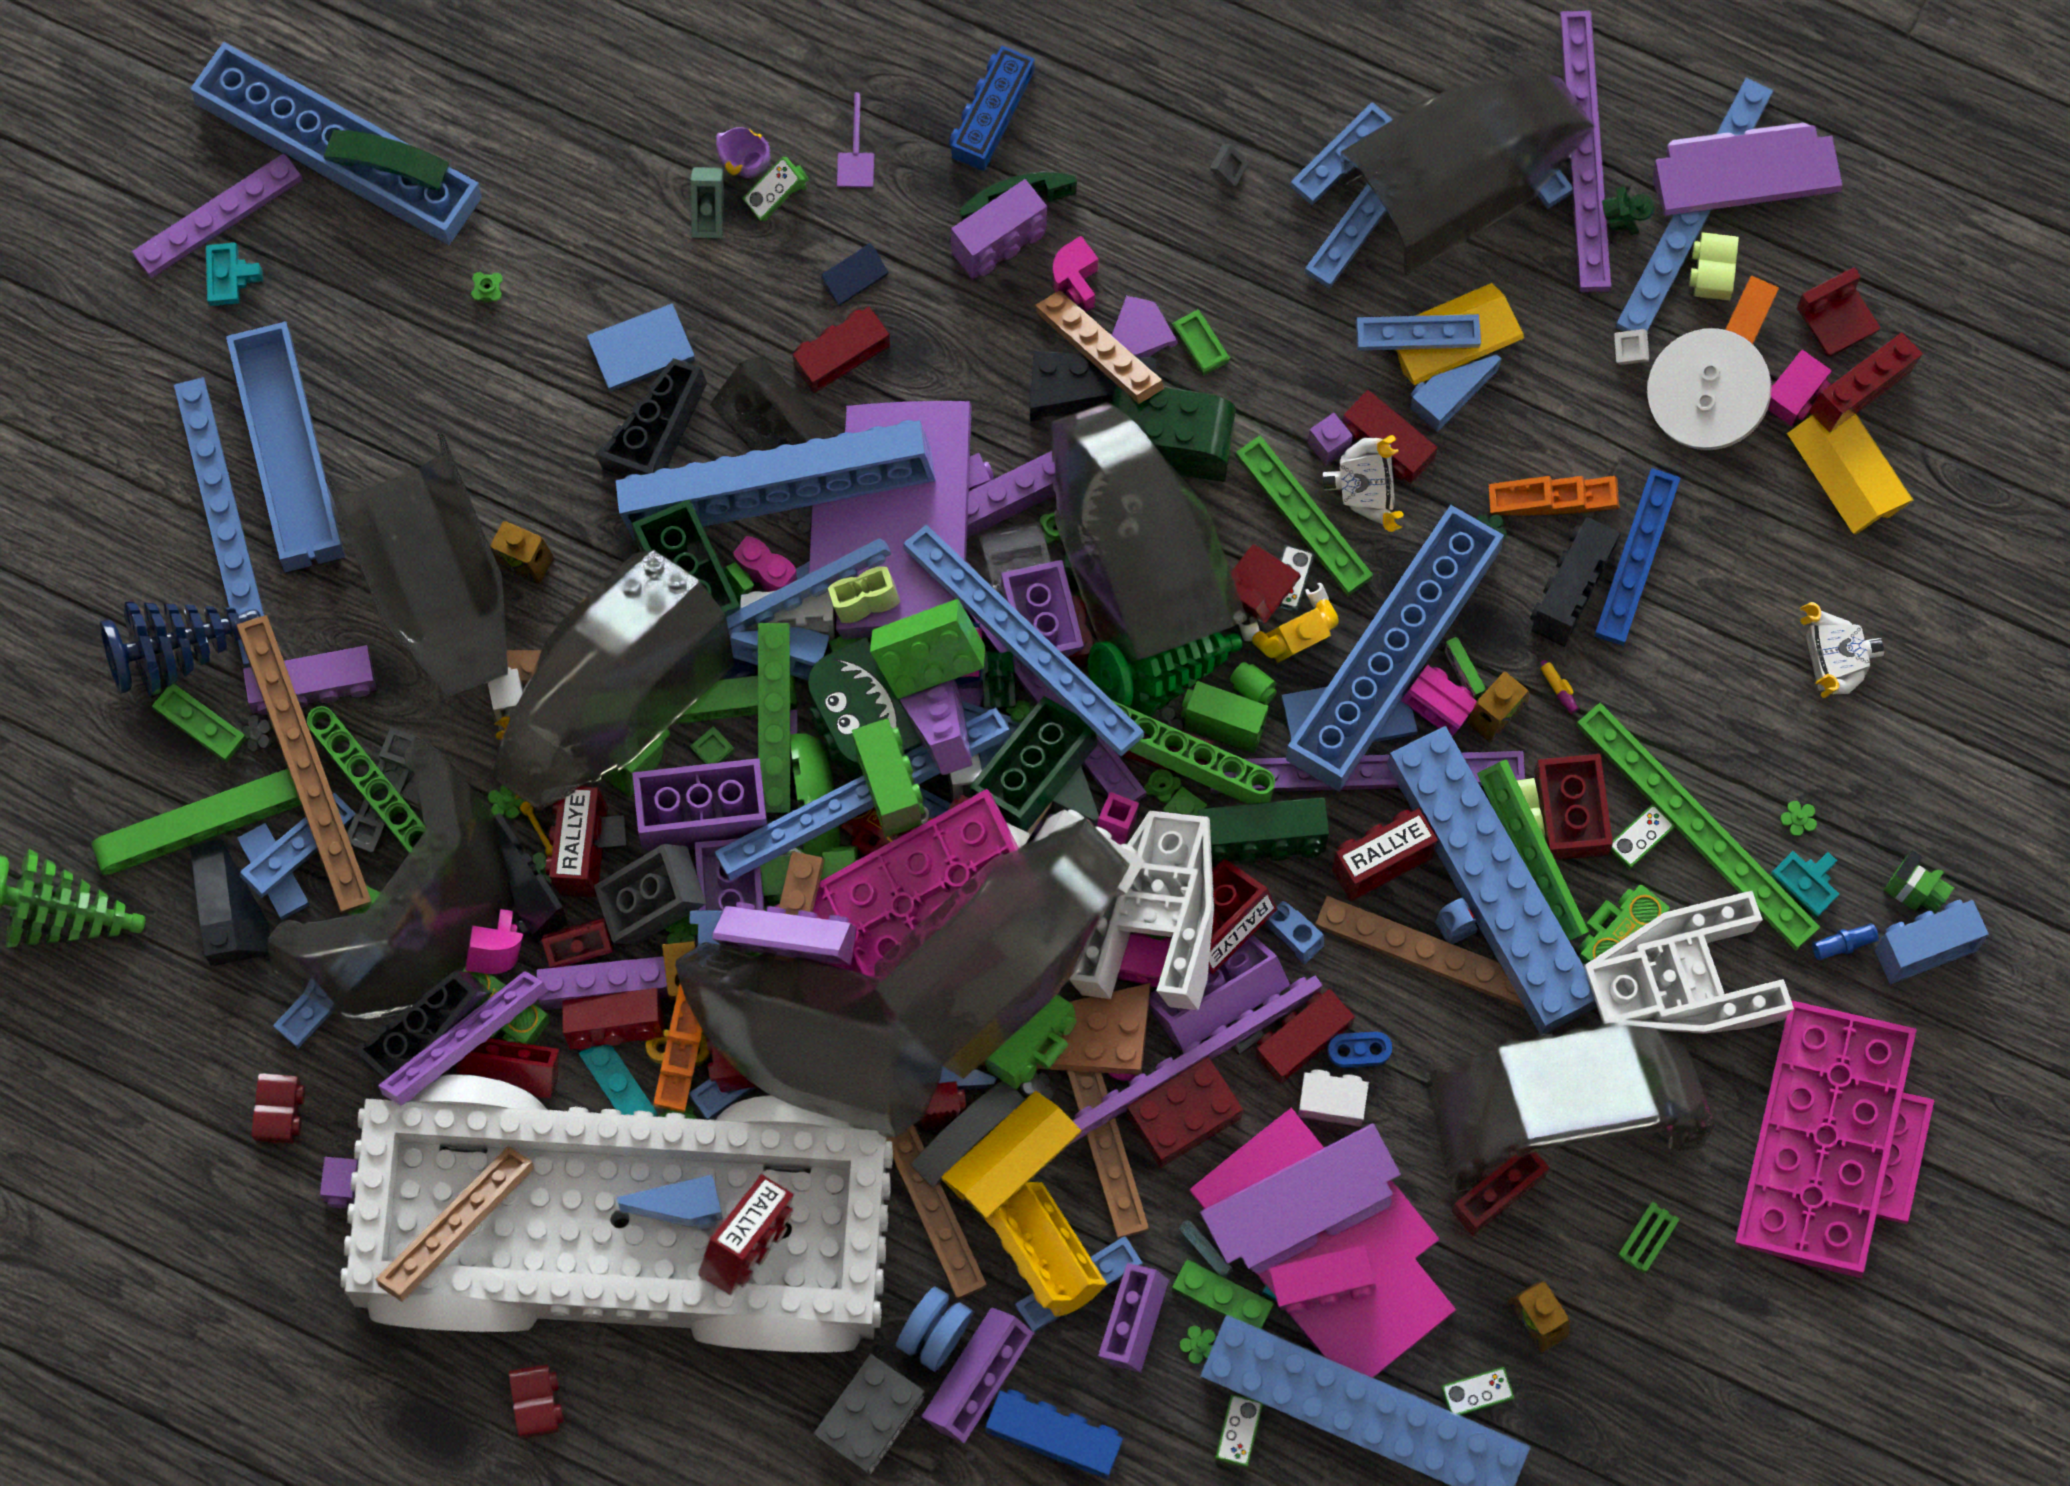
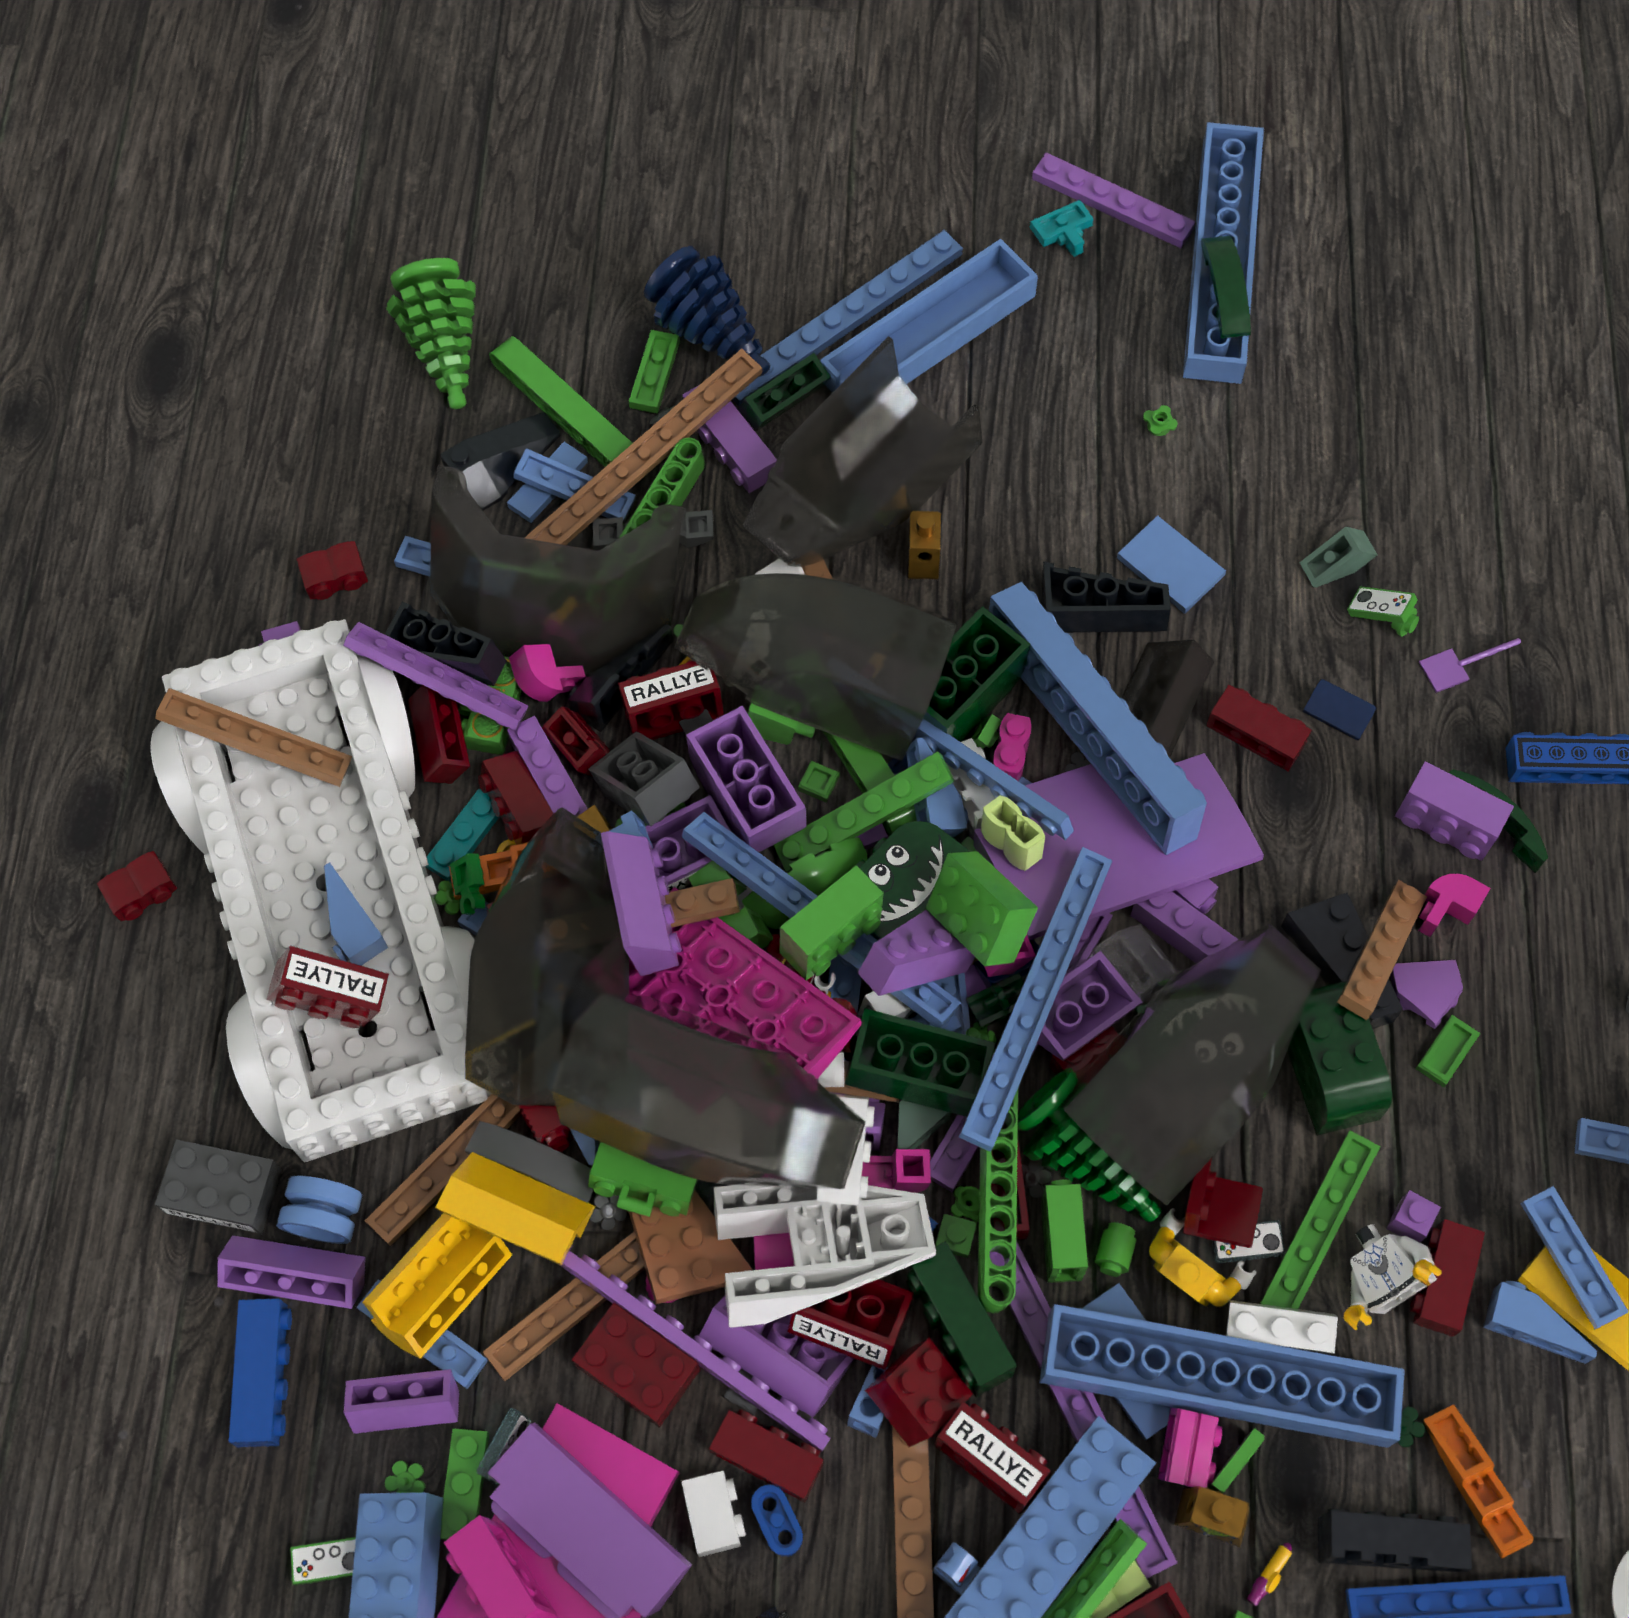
camera: 70 degrees right, 5 degrees down
medium lavender hair [716,127,771,178] -> none
none -> green plate [450,853,485,915]
none -> dark green brick [738,353,831,432]
none -> dark red brick [865,1338,973,1447]
none -> white brick [1226,1300,1338,1353]

